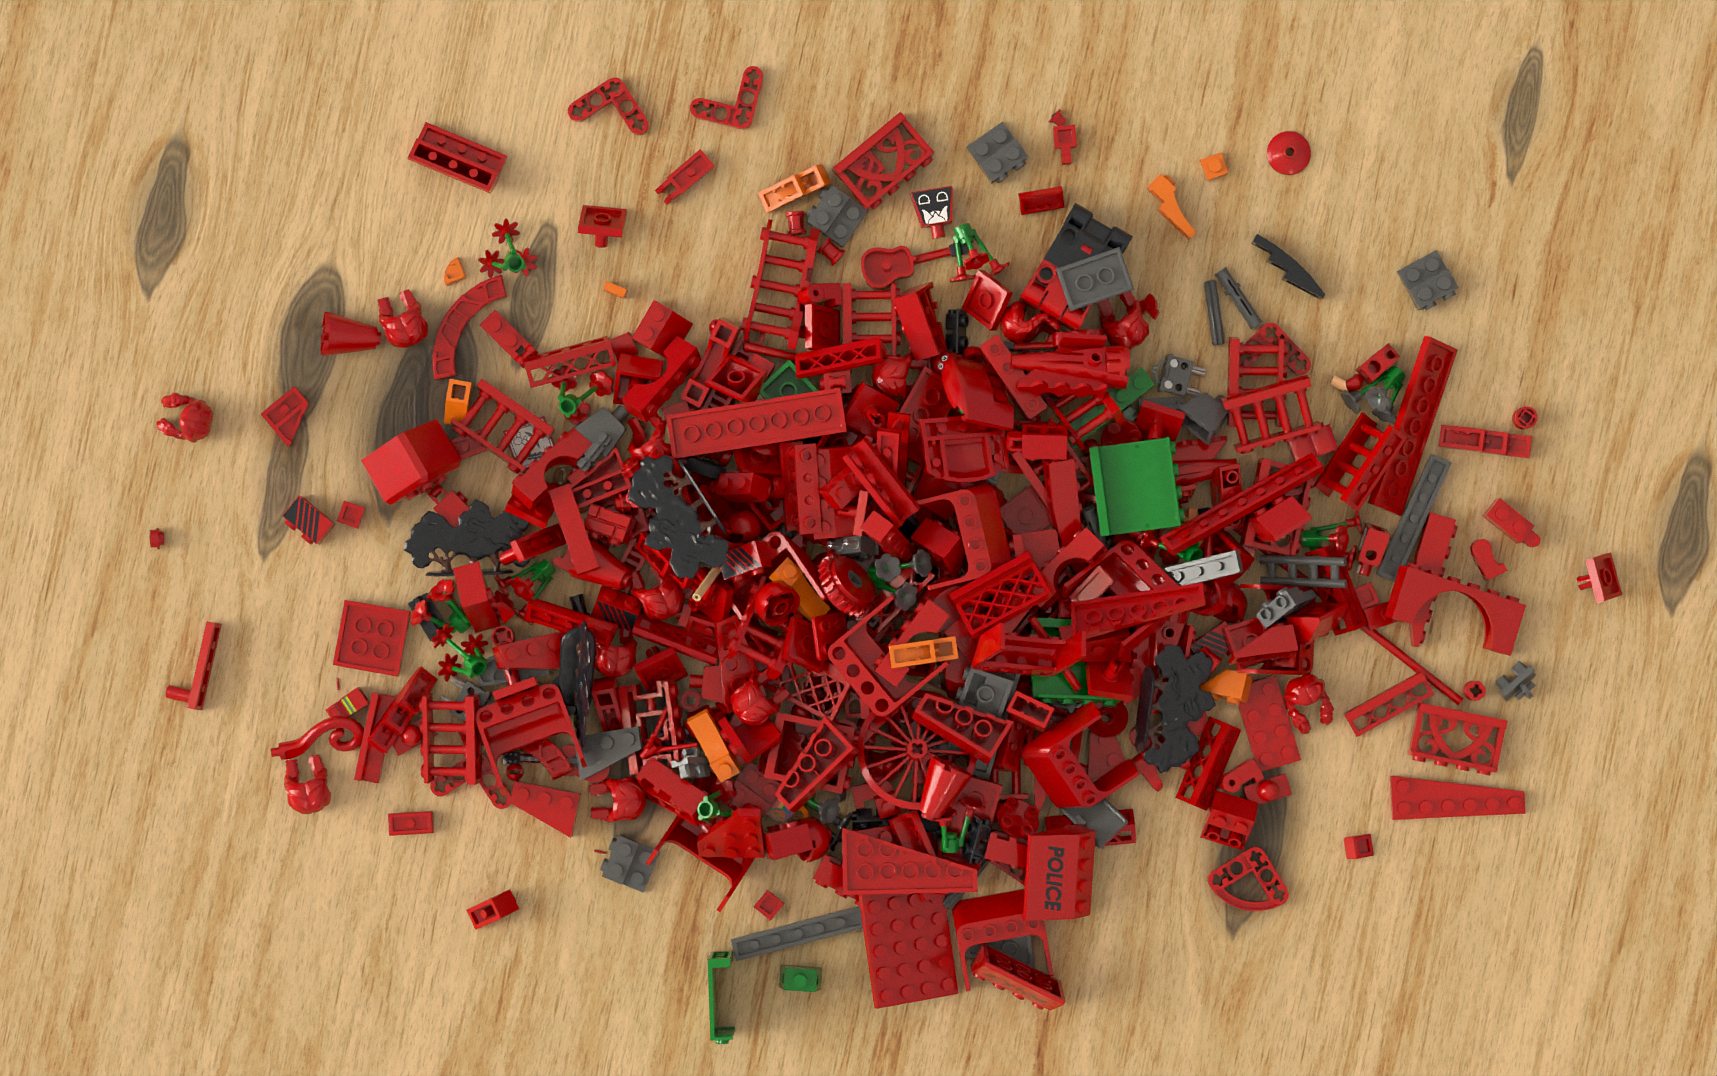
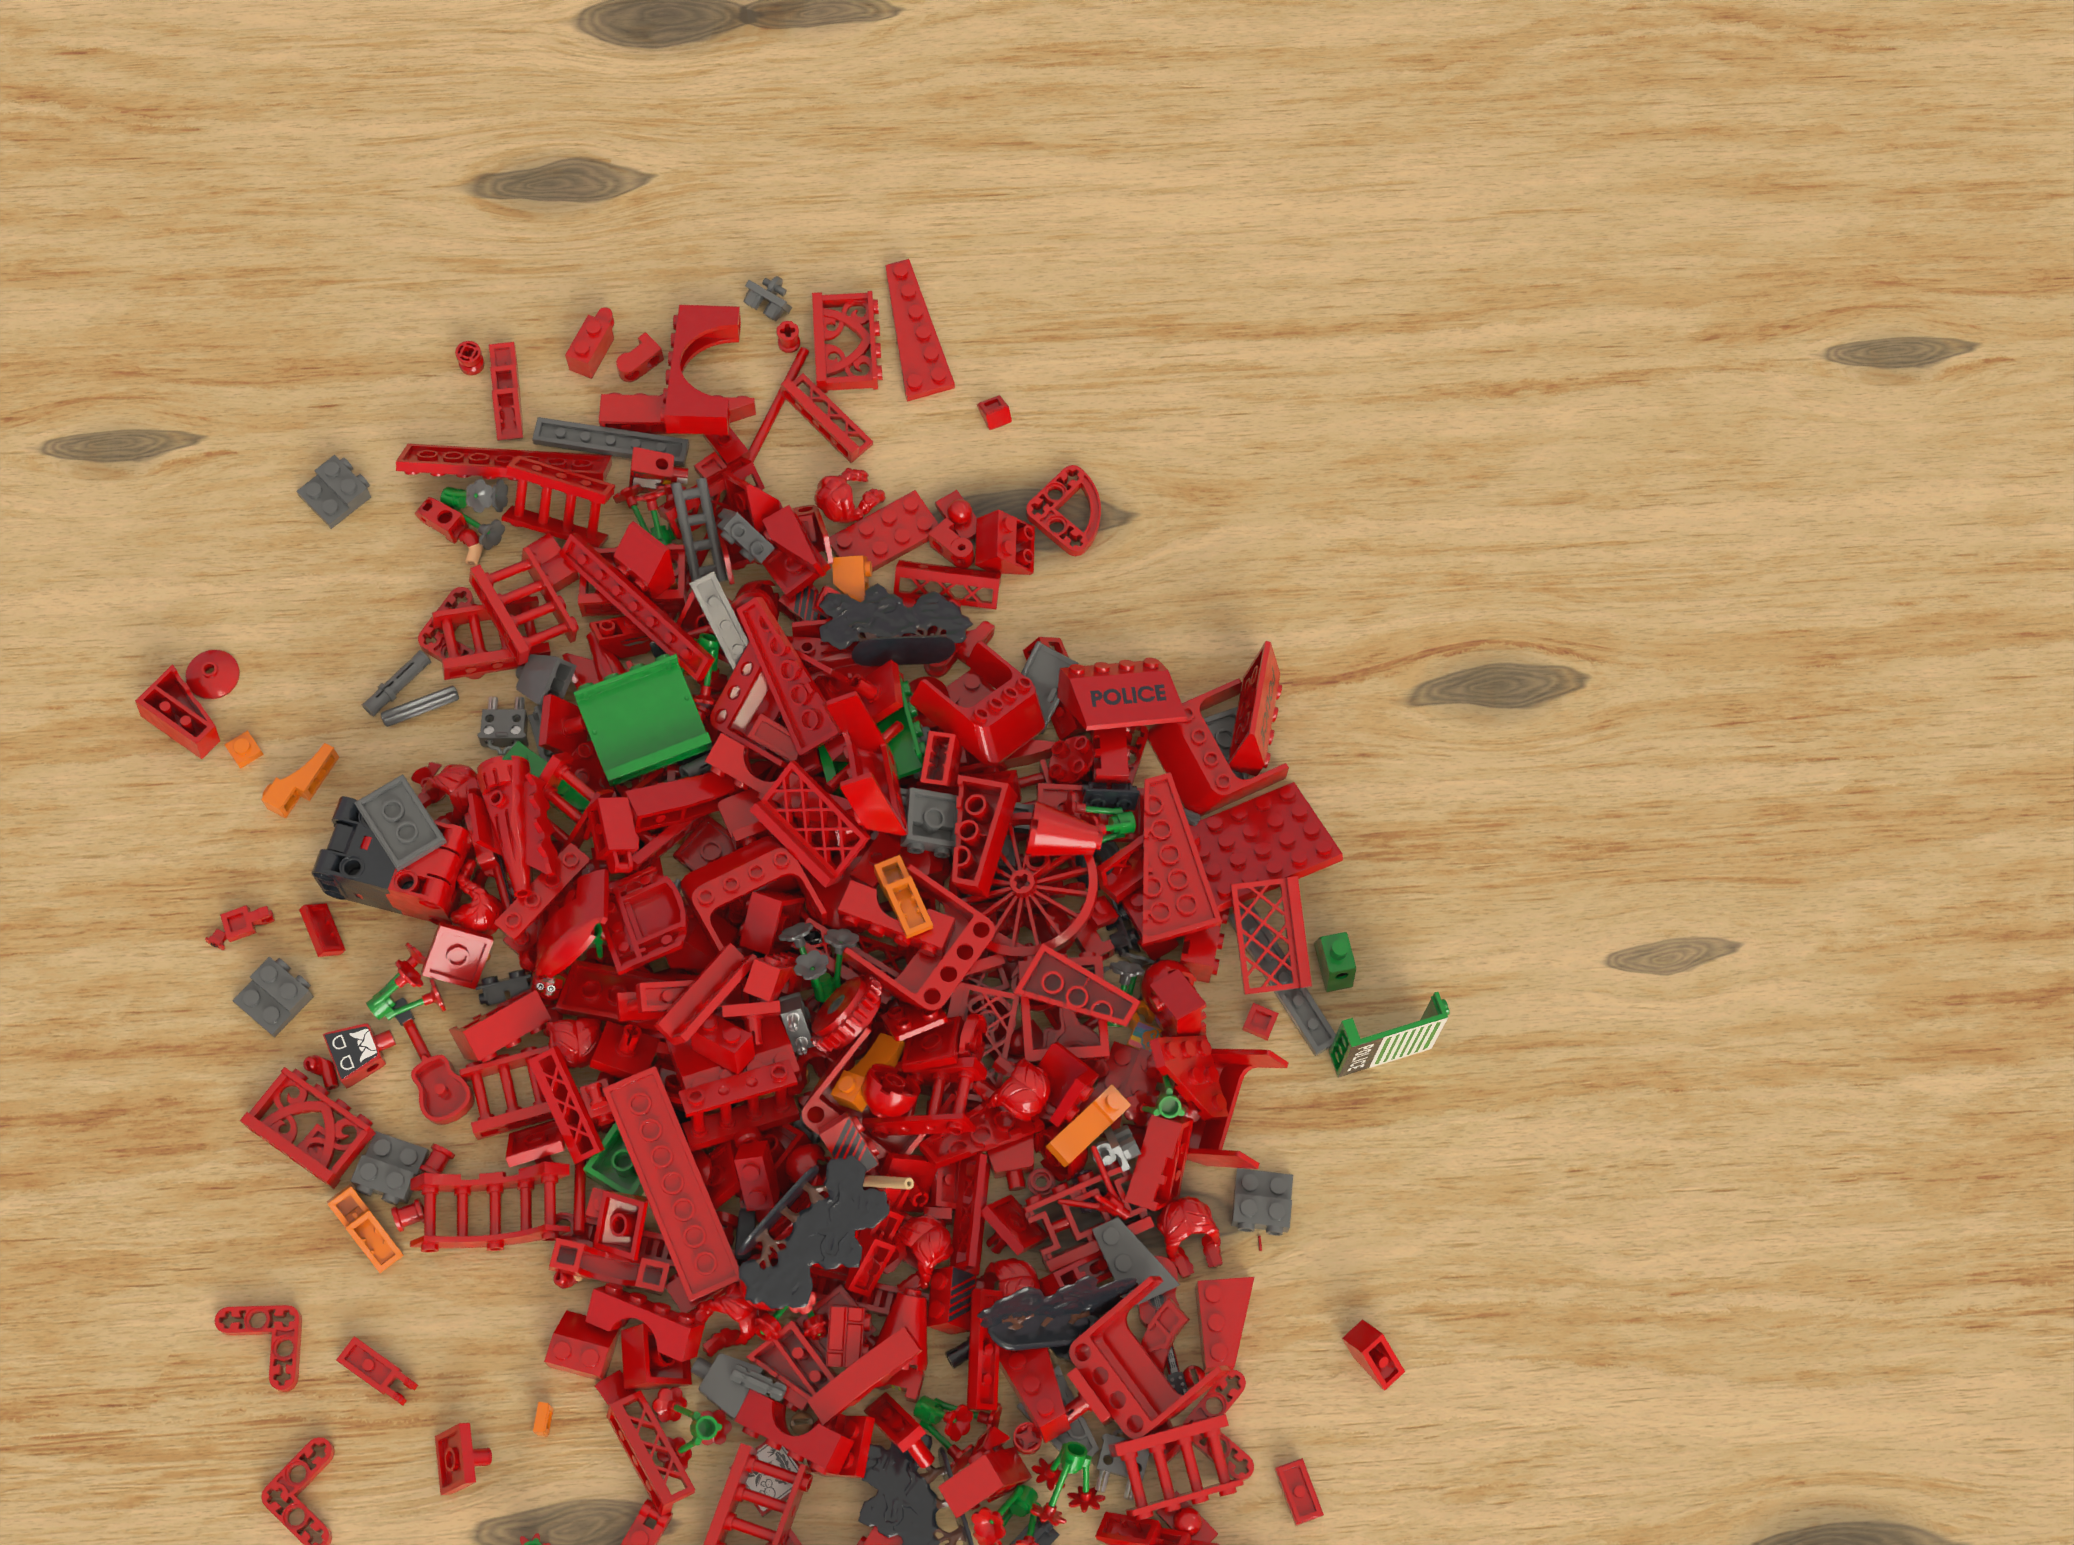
camera: 105 degrees left, 20 degrees down
red leg [798,283,843,308] -> none
black slope [1251,234,1325,300] -> none
red tile [1577,552,1622,603] -> none
none -> red wedge [135,664,220,759]
none -> red arm [303,1055,339,1090]
none -> red tile [959,1013,987,1062]
none -> red fence [1230,876,1312,995]

